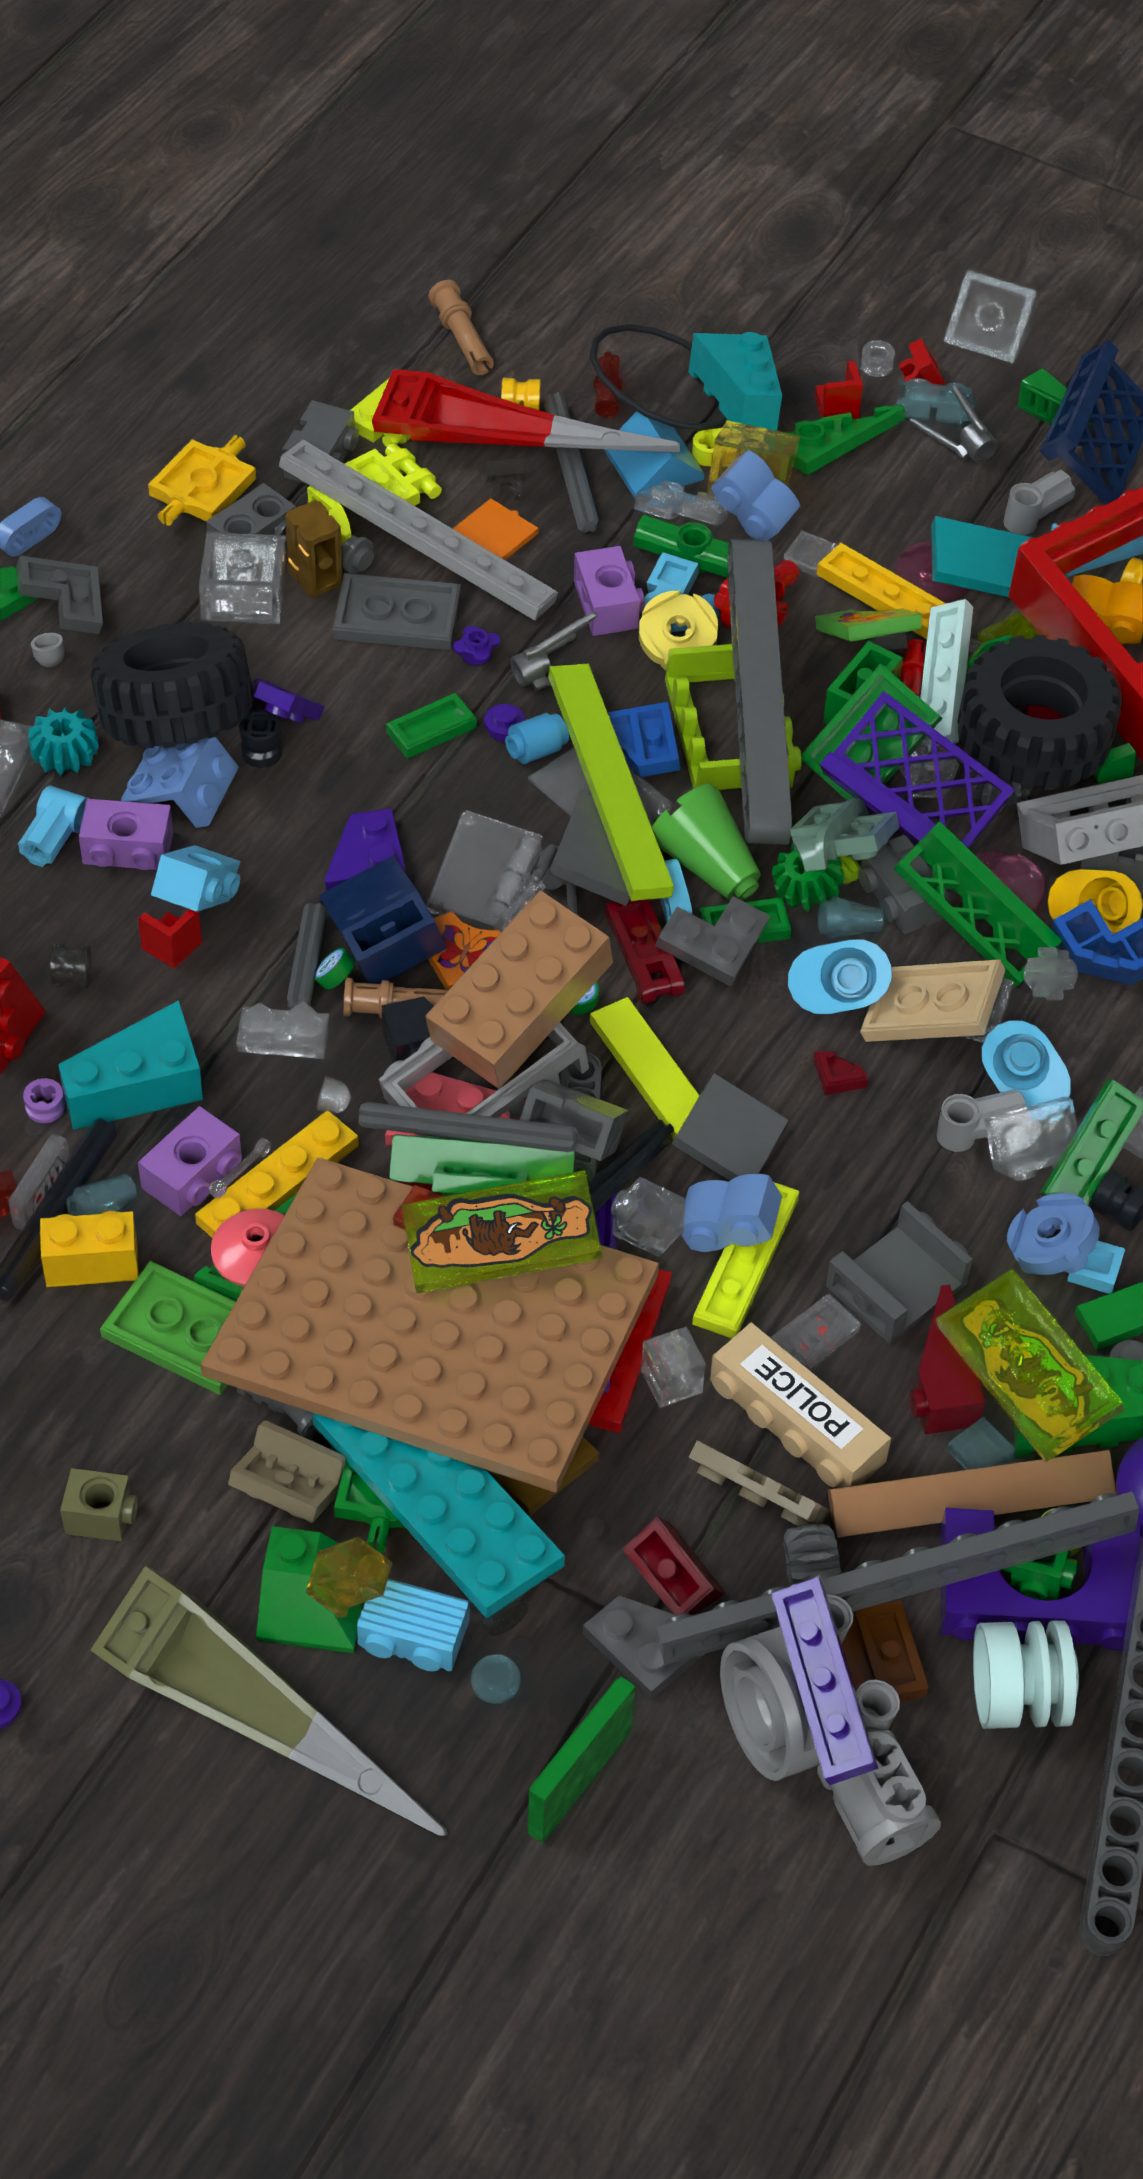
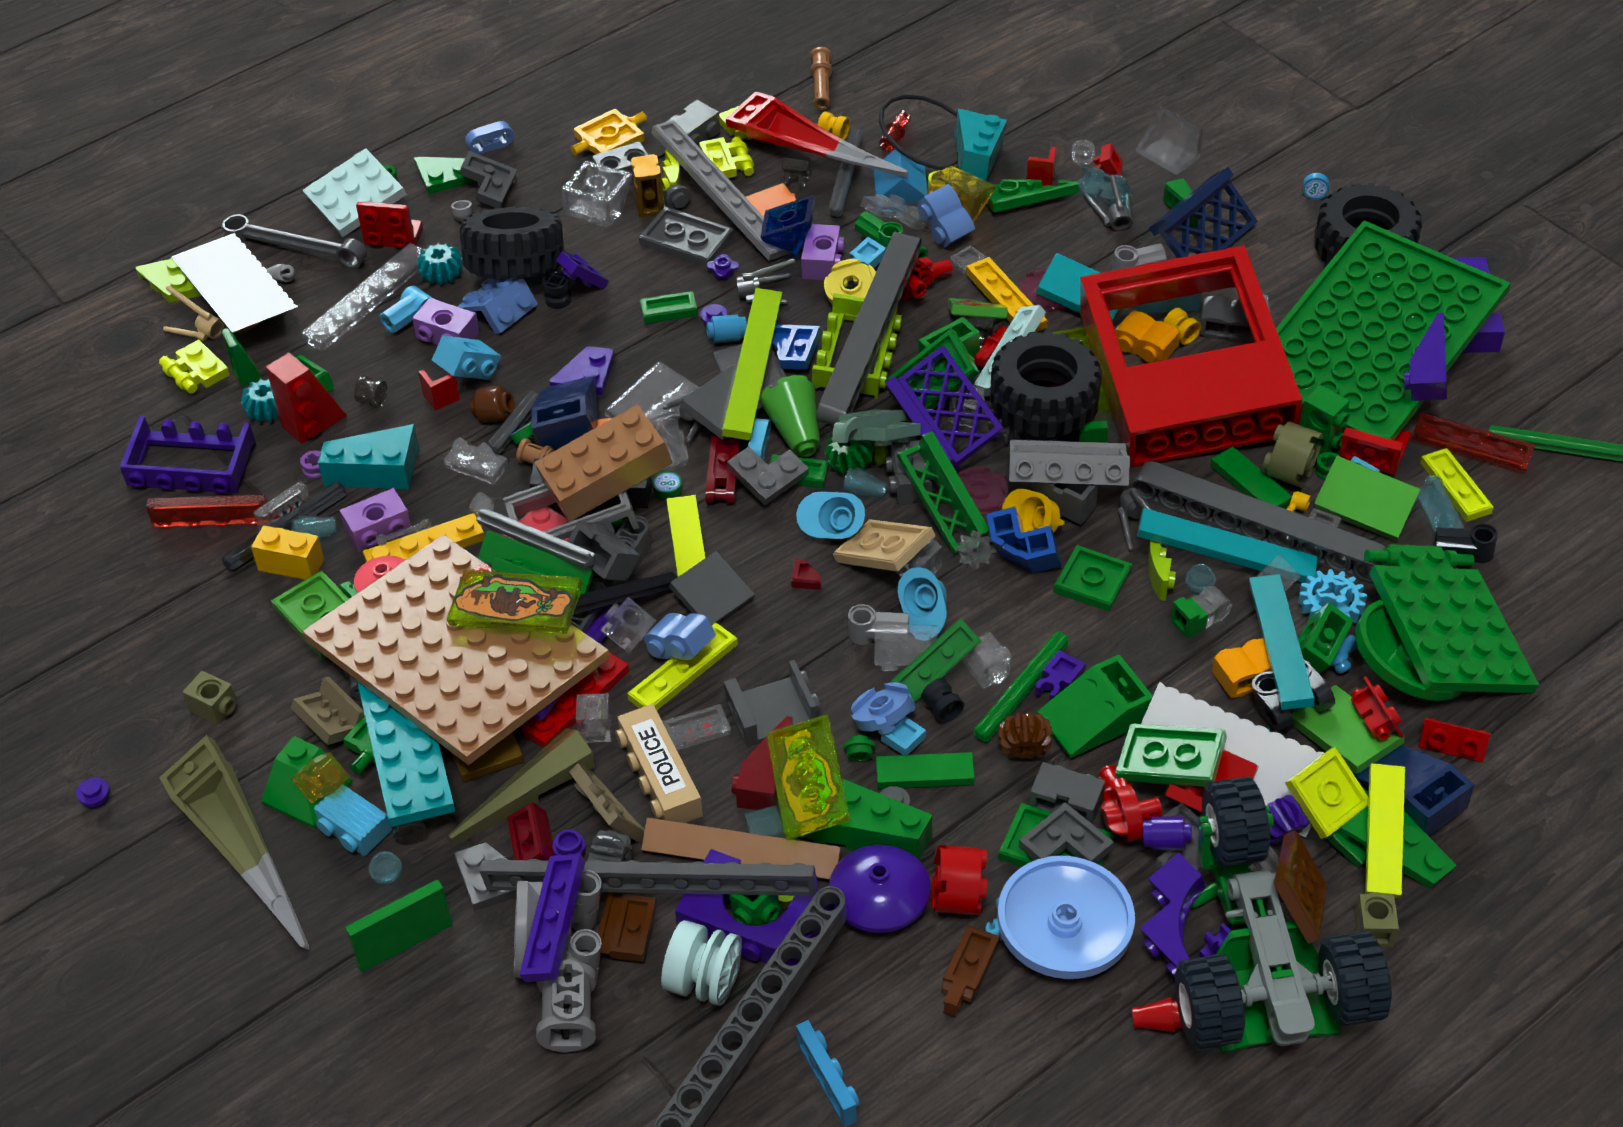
camera: 25 degrees right, 5 degrees down
none -> olive wedge [447,728,595,846]
none -> reddish brown head [470,385,515,424]
none -> dark purple plate [552,829,586,856]
none -> clear blue slope [760,195,815,255]
none -> green plate [843,735,876,761]

